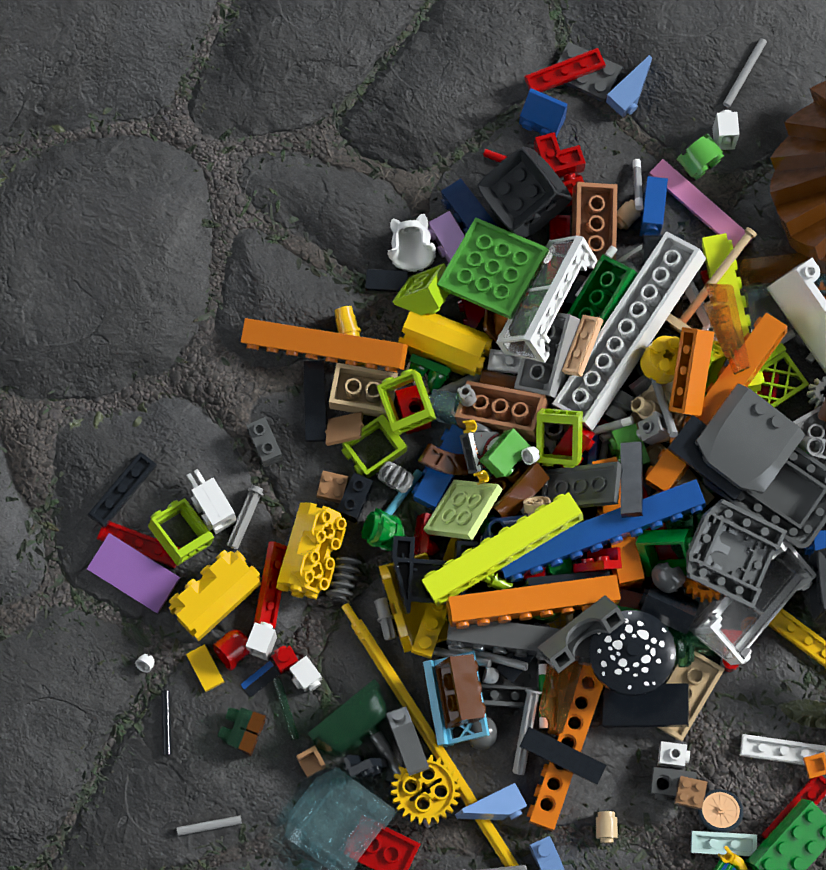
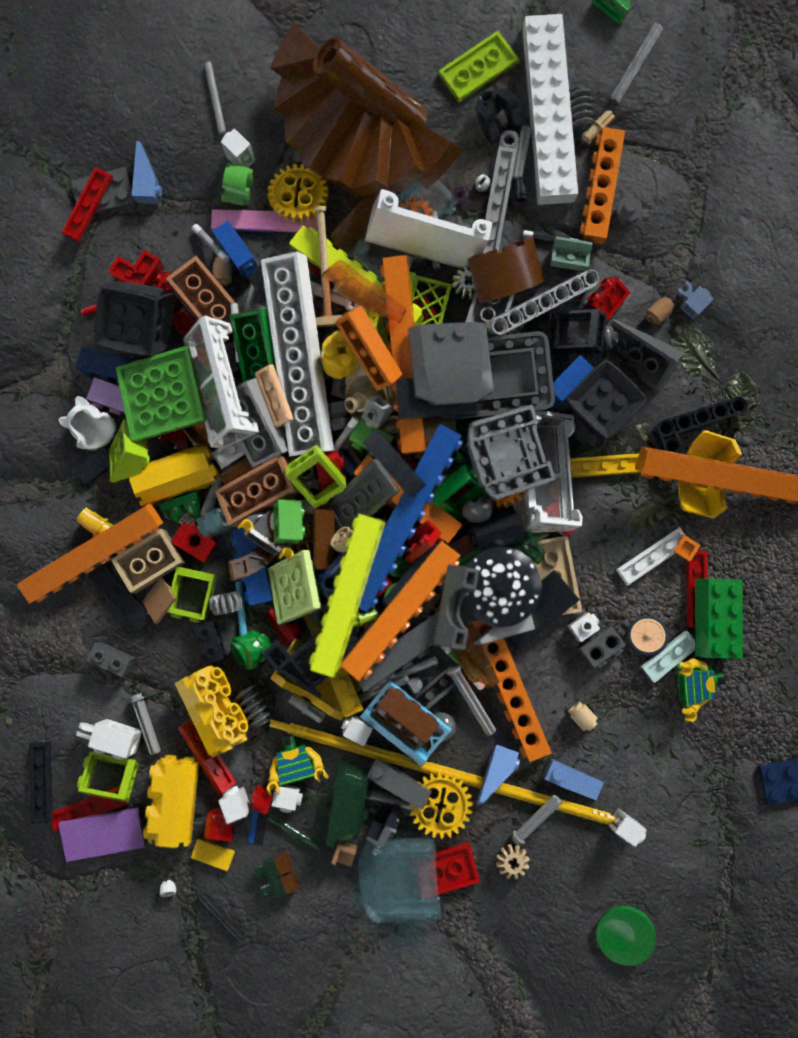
camera: 40 degrees left, 10 degrees up
light grey bar [177,815,242,836] -> none
medium nougat piece [317,471,348,503] -> none
lime window [377,369,436,435] -> none
light grey hose [457,384,477,407] -> none
blue slope [519,88,568,137] -> none
black tile [519,727,607,785] -> none
white hinge [521,447,540,465] -> none
light grey bar [650,378,678,438] -> none
medium nougat piece [674,776,707,810] -> none
none -> torso [267,735,328,795]
none -> yellow gear [268,164,329,223]
none -> white brick [341,715,373,746]
none -> light grey slope [474,615,535,645]

